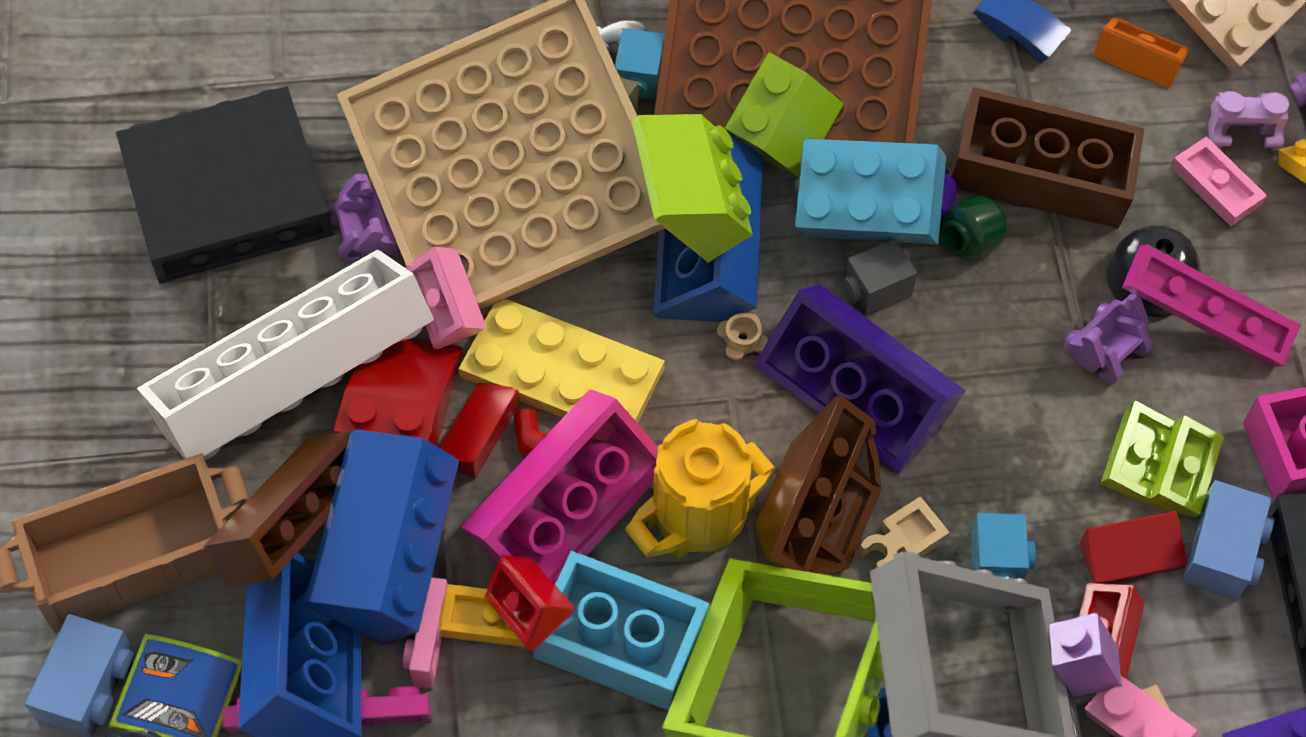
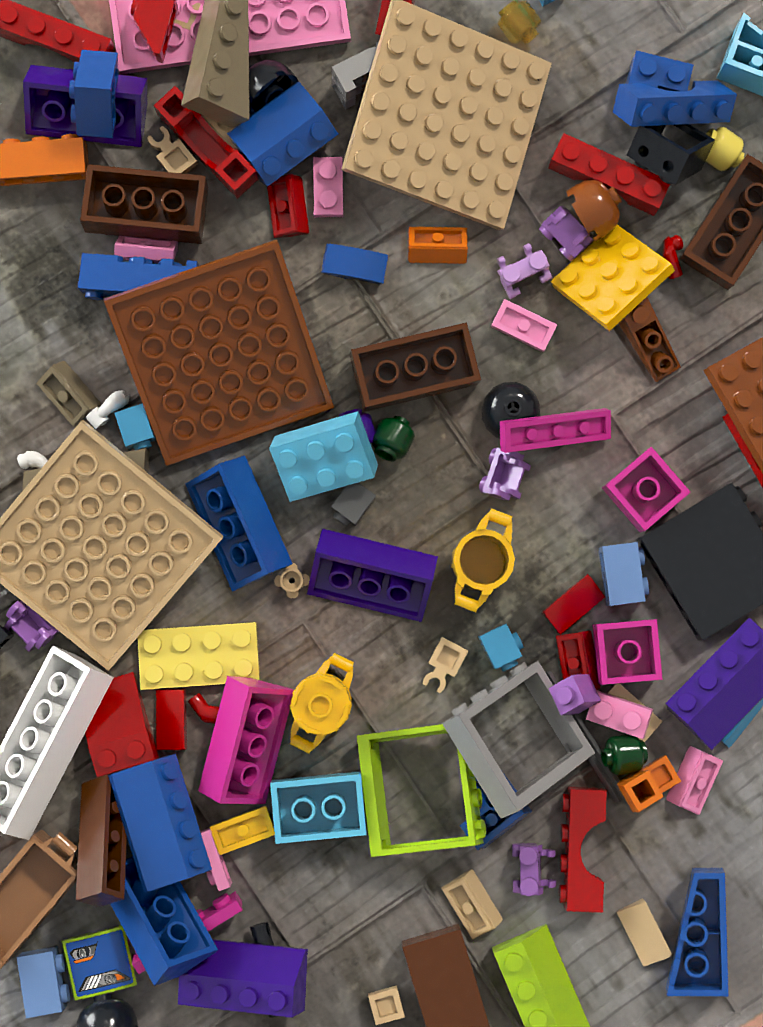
camera: 30 degrees left, 25 degrees up
bright pink slope [405,246,486,349] -> none
red slope [485,555,575,650] -> none
lime slope [632,114,753,263] -> none
lime slope [725,52,844,180] -> none
reddish brown wedge [756,395,882,575] -> none
lime slope [1100,401,1224,518] -> none
none -> yellow container [451,508,515,613]
none -> dark pink brick [592,619,663,685]

